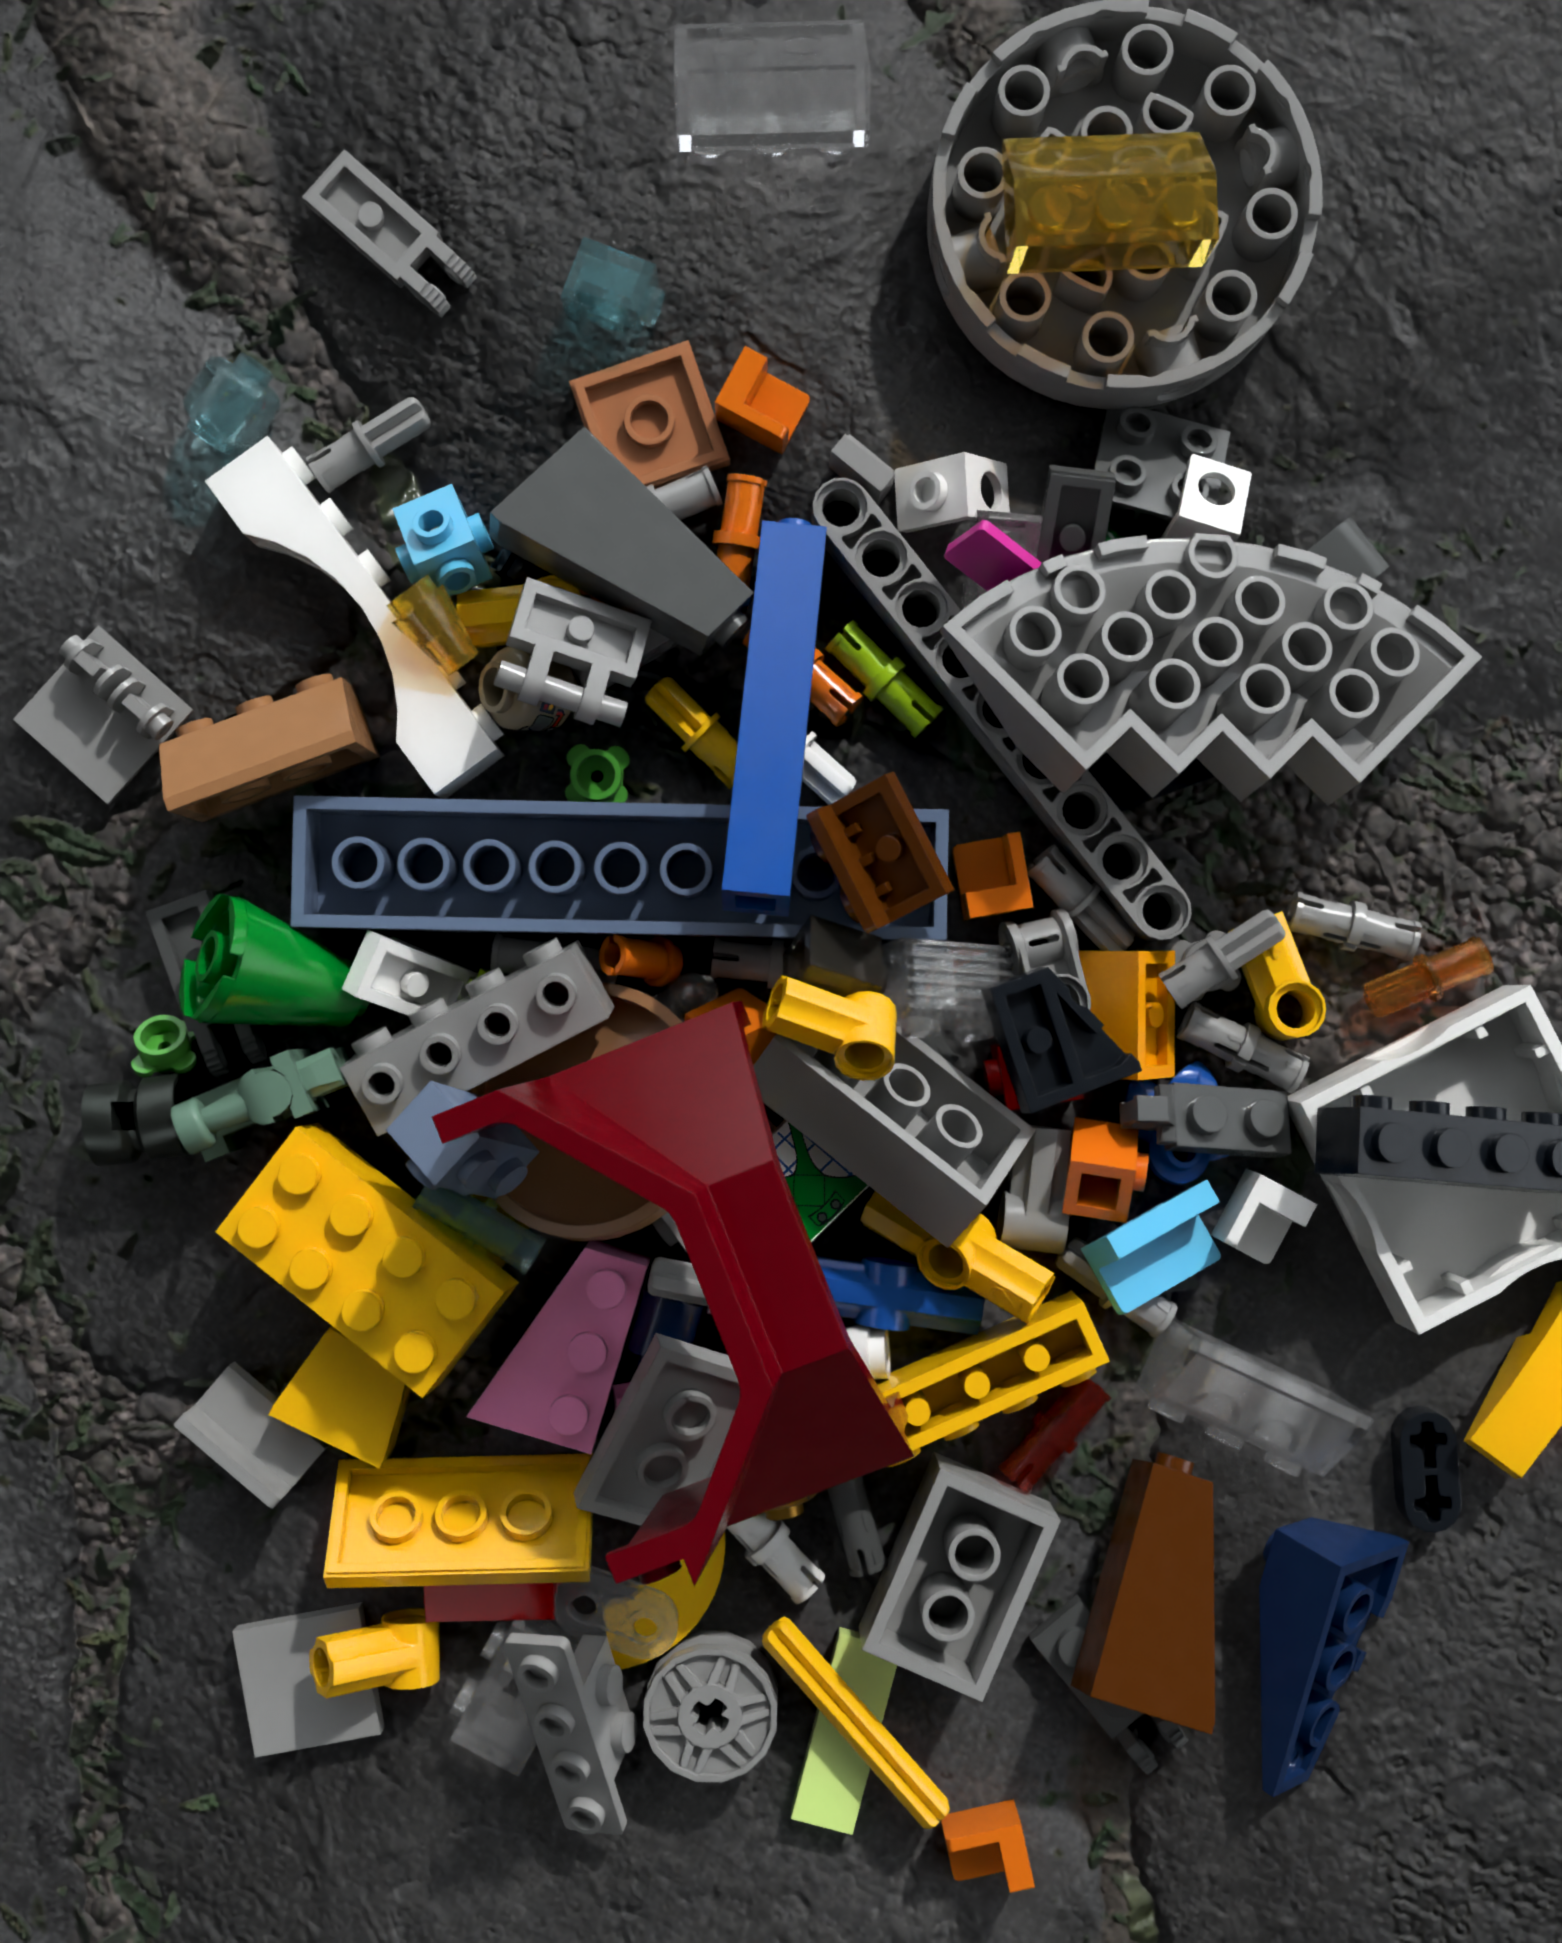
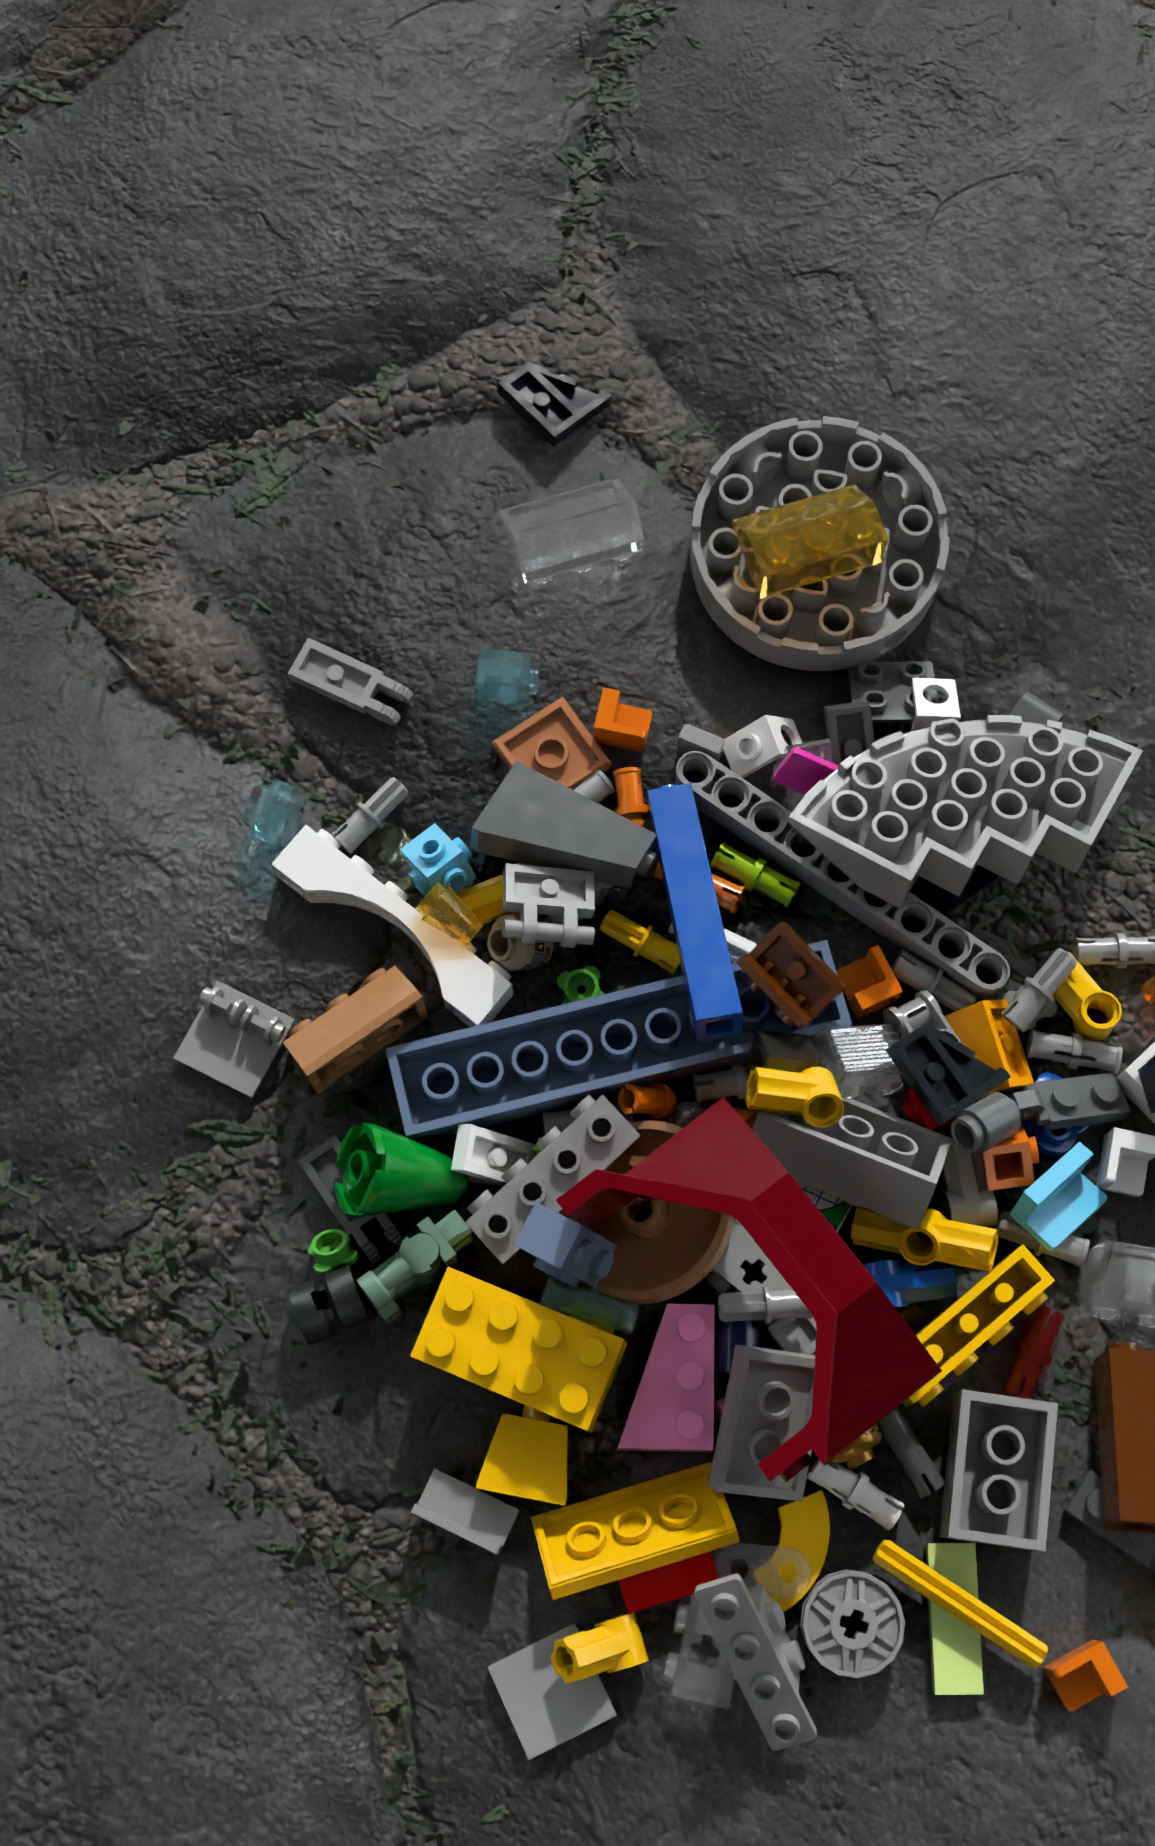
camera: 15 degrees left, 15 degrees down
none -> dark grey brick [951,1092,1021,1153]

